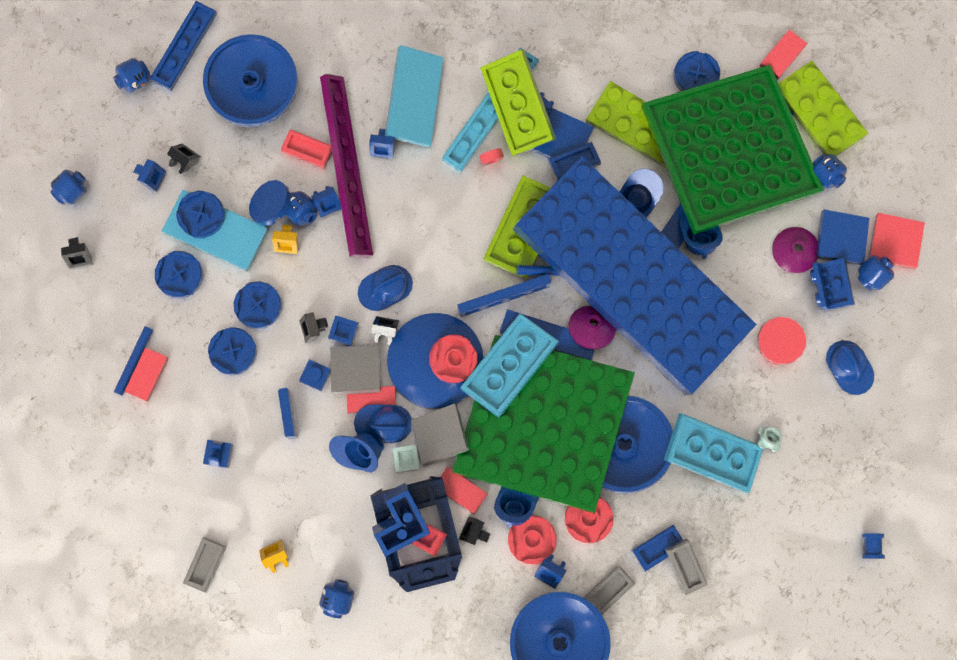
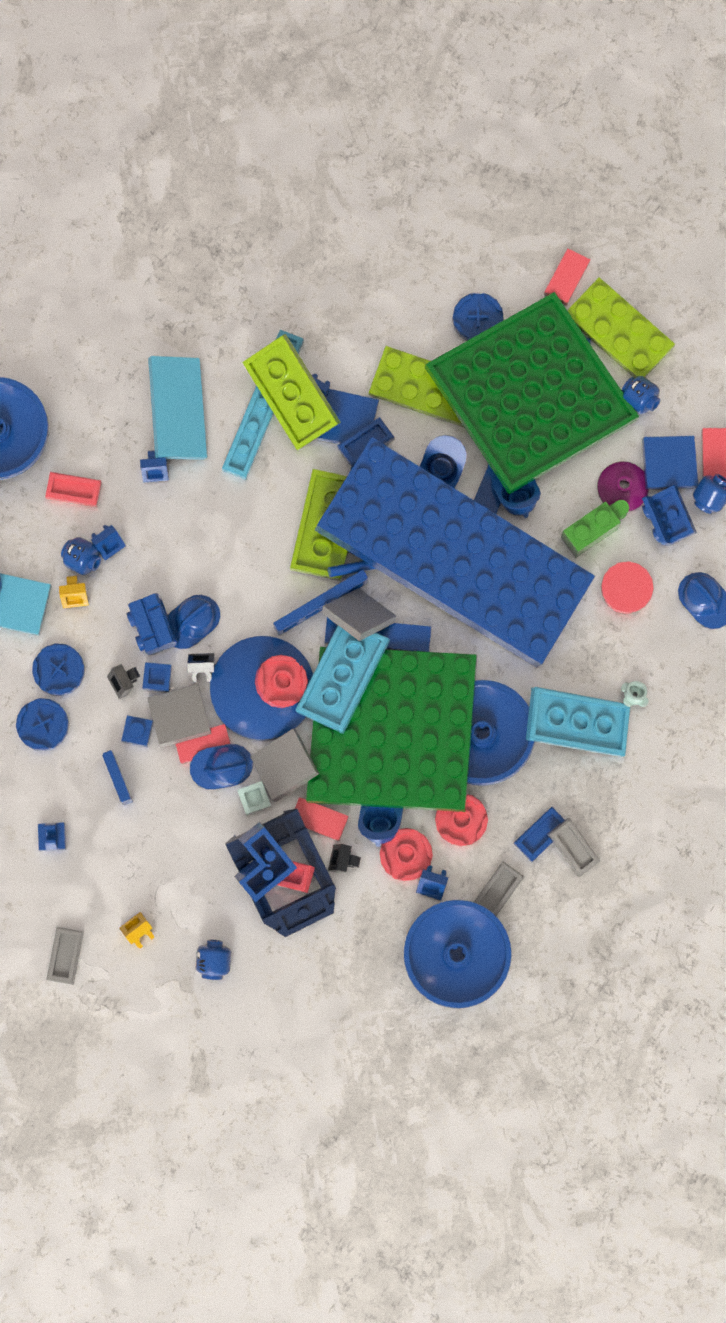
camera: 10 degrees left, 0 degrees up
blue tile [249,180,291,226] -> none
magenta plate [320,74,373,258] -> none
blue piece [329,433,384,472] -> none
coral tile [479,148,504,165] -> none
magenta dish [568,306,616,349] -> none
none -> blue brick [126,593,178,656]
none -> light grey tile [322,588,396,641]
none -> bright green brick [561,500,629,558]

